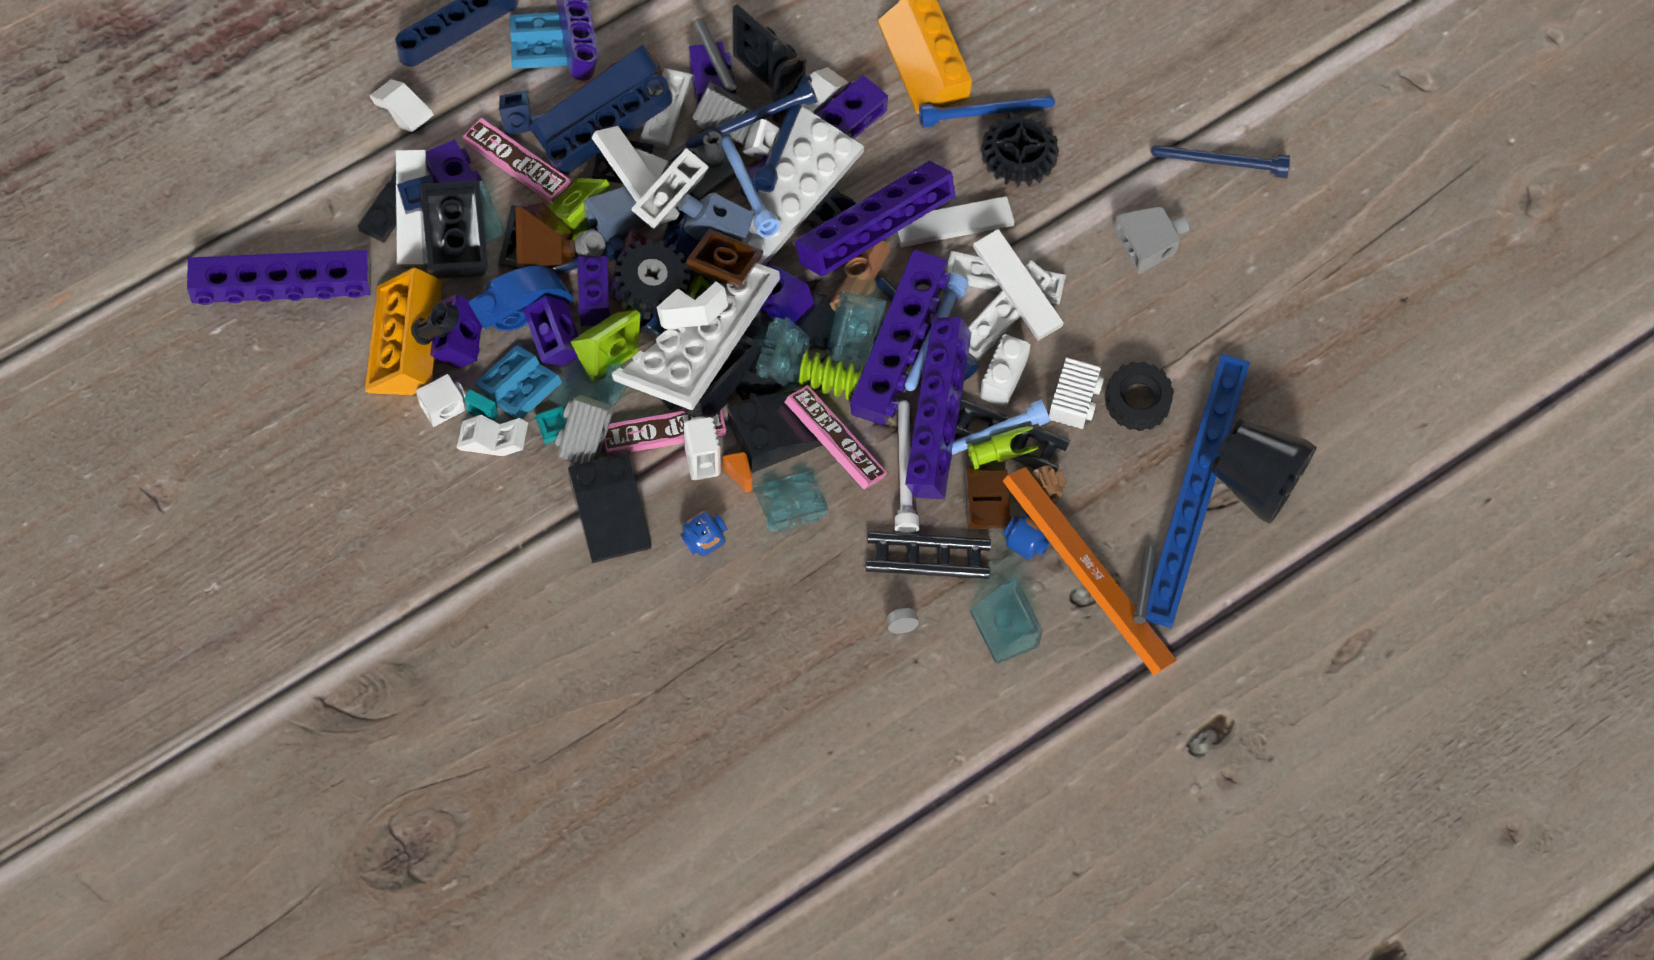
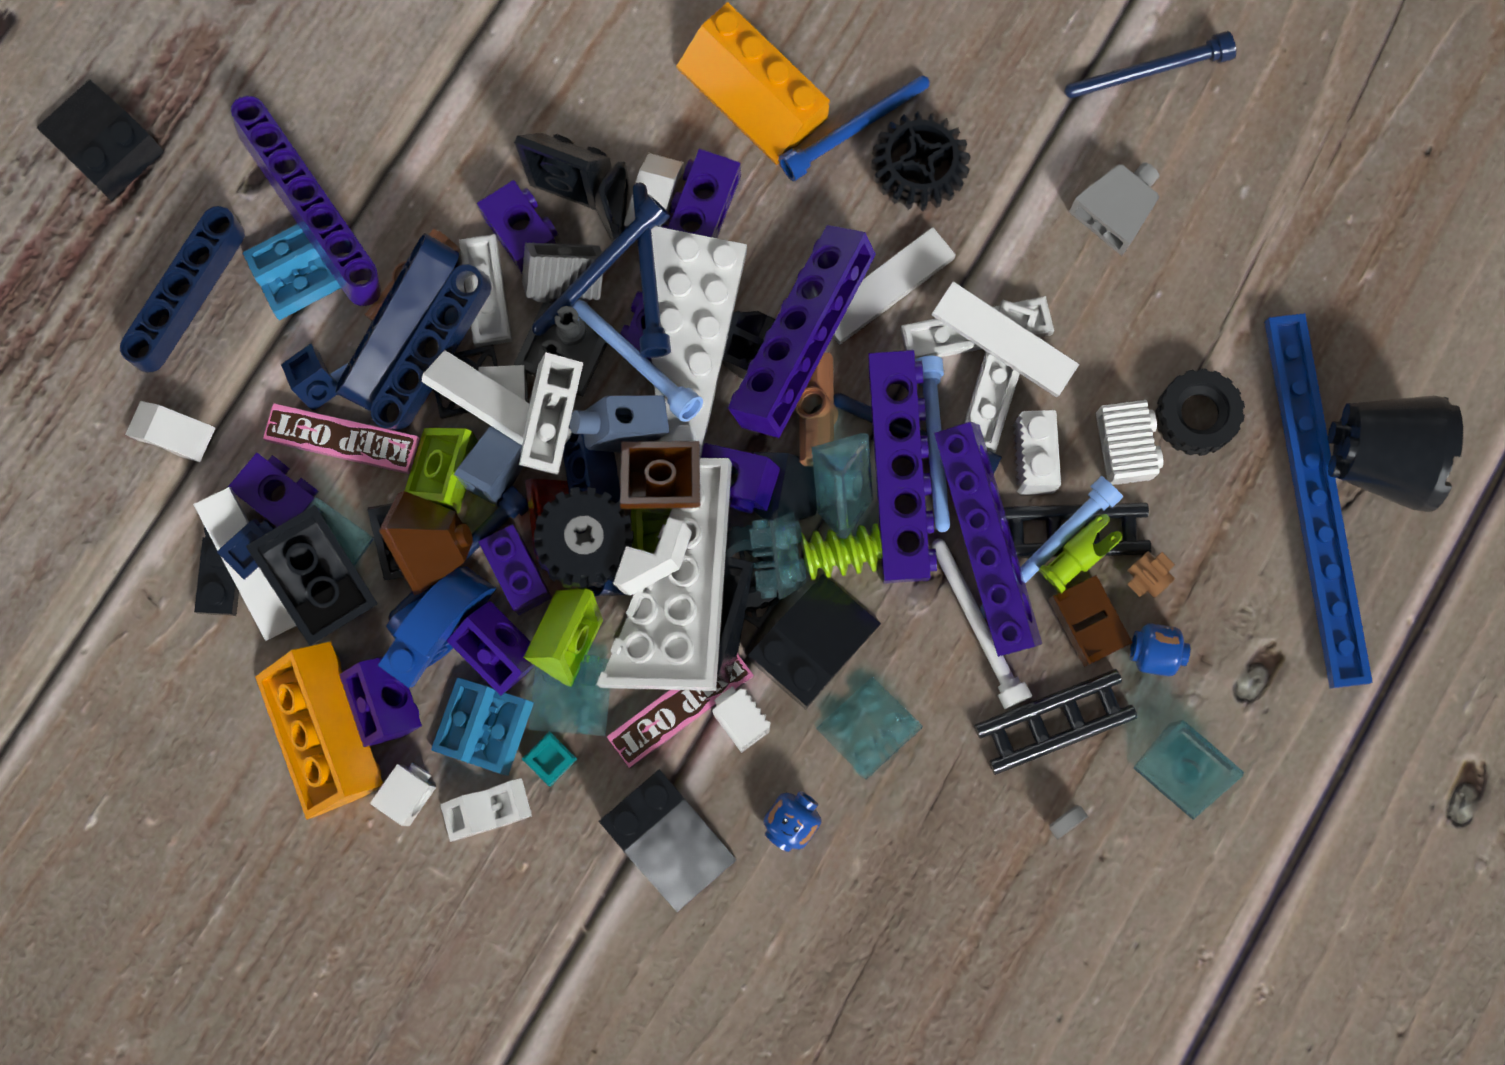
camera: 20 degrees left, 15 degrees up
dark purple brick [187,250,371,305] -> none
black connector [411,301,459,345] -> none
teal tile [464,389,498,421] -> none
light grey brick [556,395,614,464] -> none
light grey tile [575,229,605,257] -> none
dark grey bar [693,18,736,92] -> none
orange slope [723,452,752,492] -> none
white slope [743,119,780,162] -> none
tile [785,385,887,490] -> none
orange tile [1003,467,1177,676] -> none
dark grey bar [1133,545,1157,624] -> none

